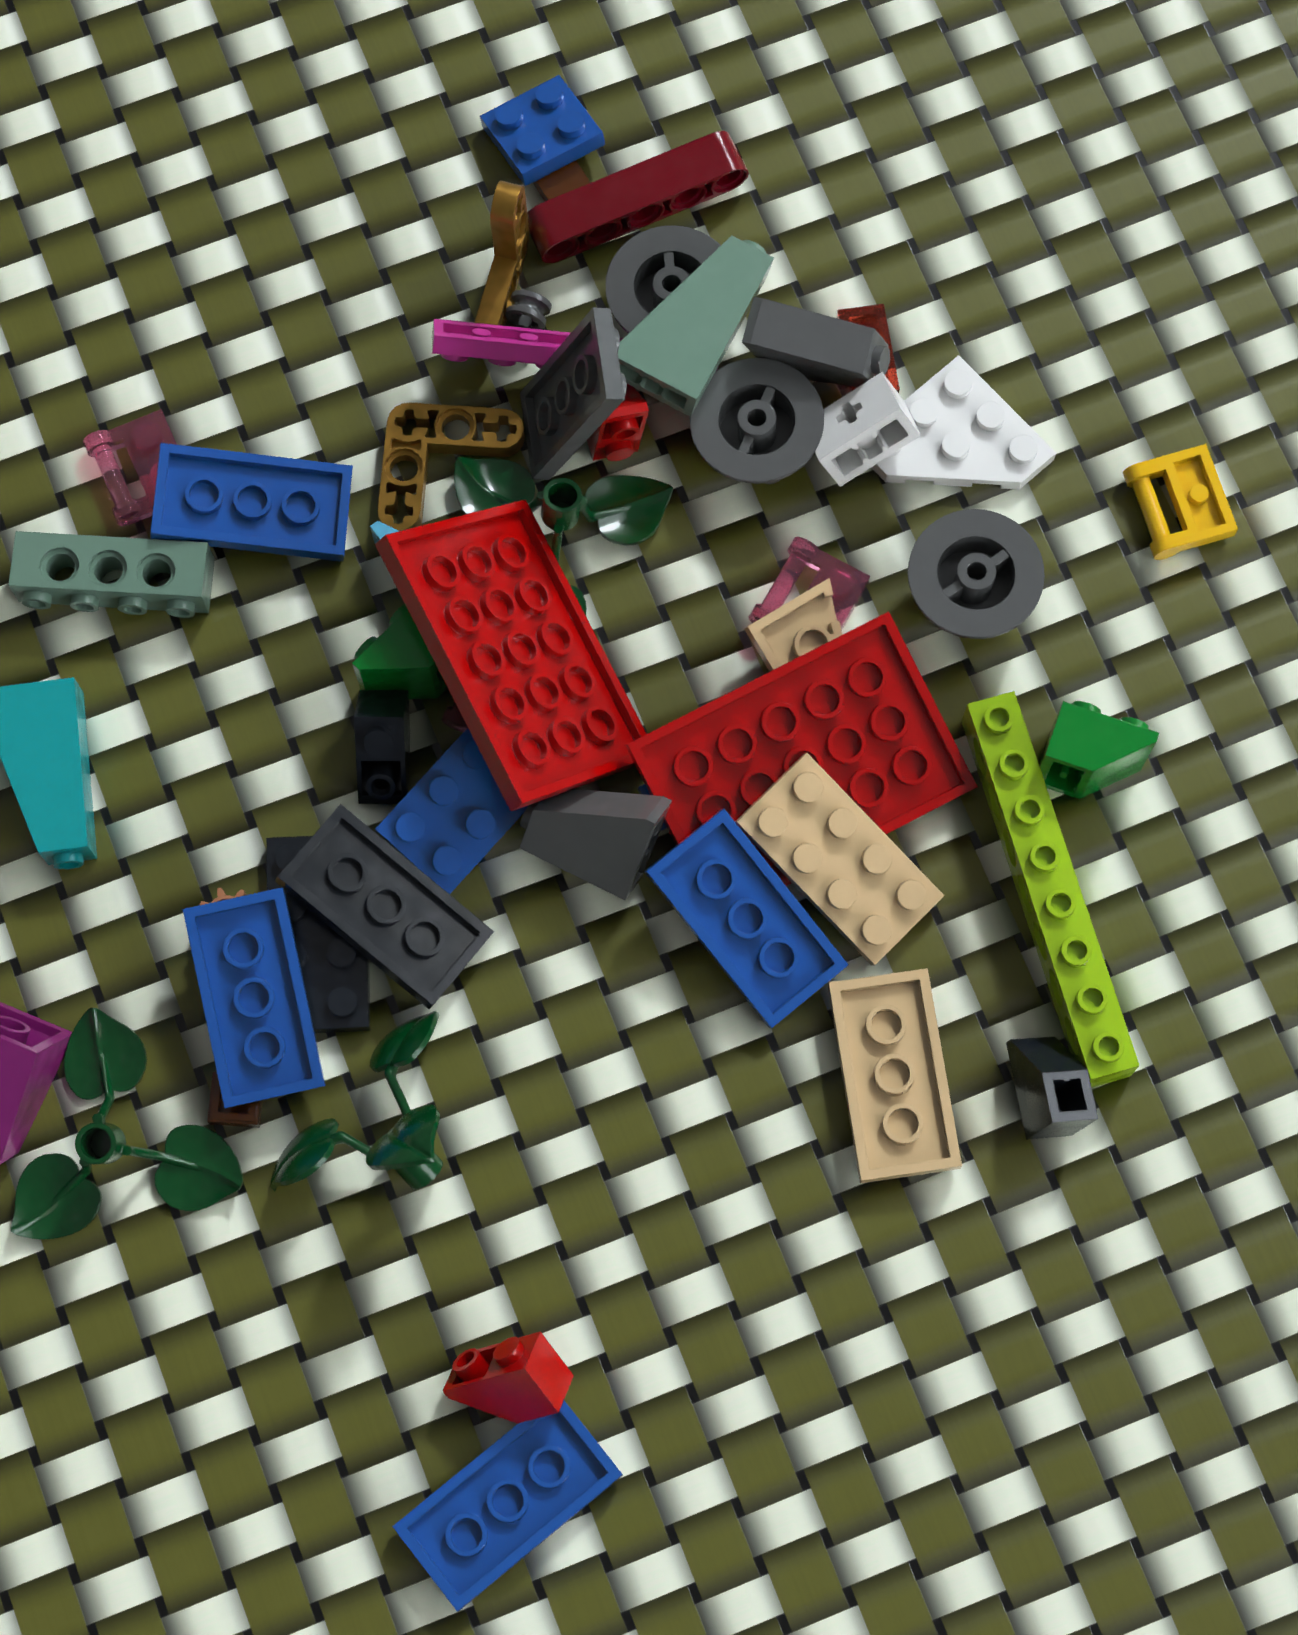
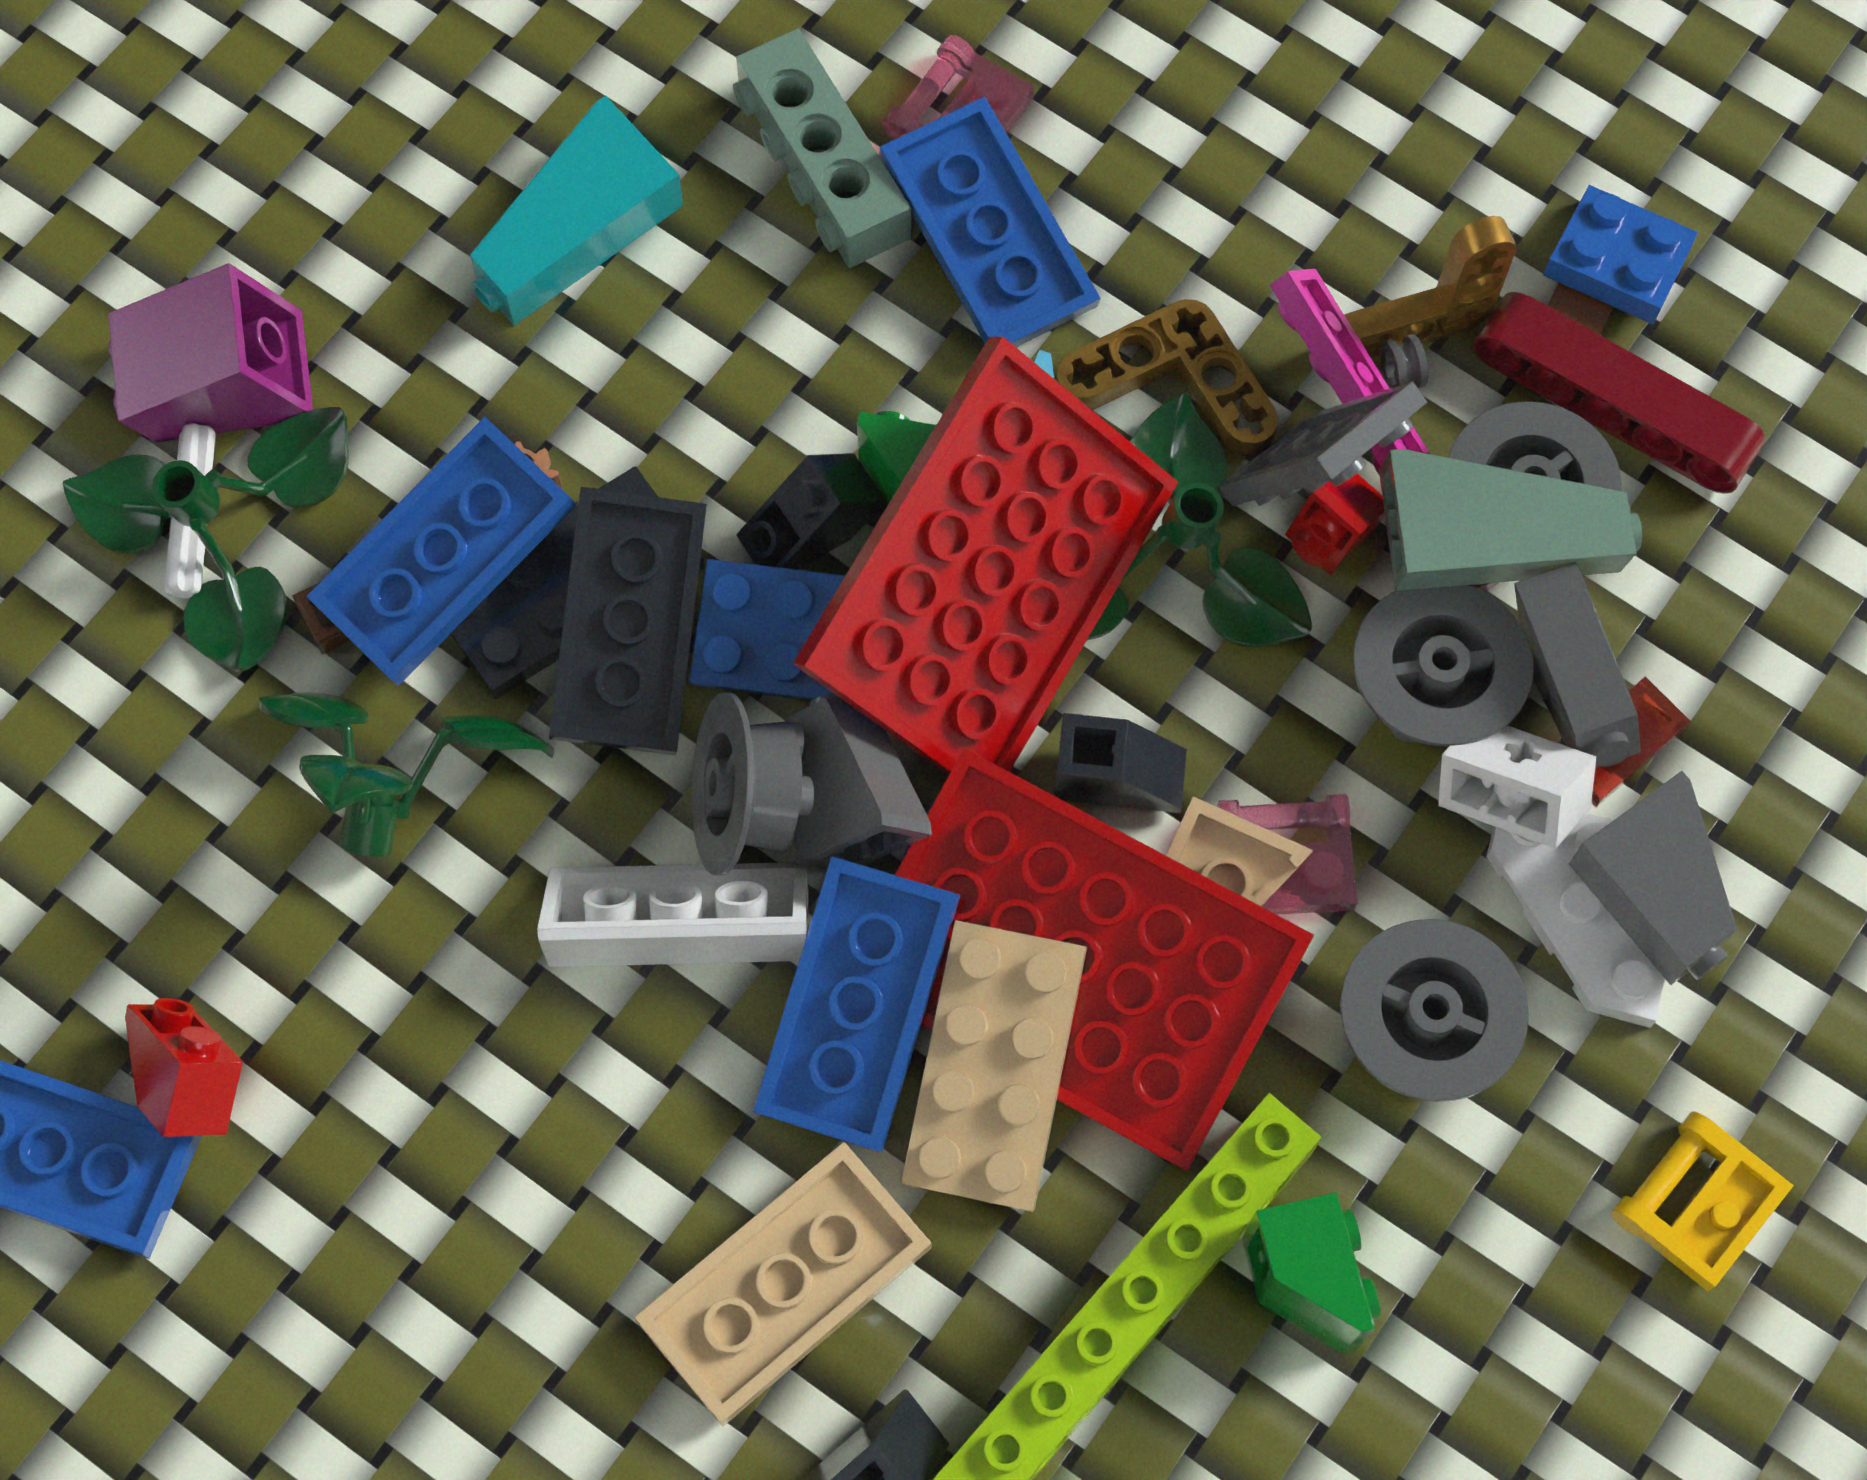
camera: 55 degrees right, 5 degrees down
none -> white axle [164,423,216,599]
none -> white slope [537,862,809,967]
none -> dark grey piece [692,692,814,875]
none -> black slope [1054,713,1187,813]
none -> dark grey slope [1569,771,1737,985]

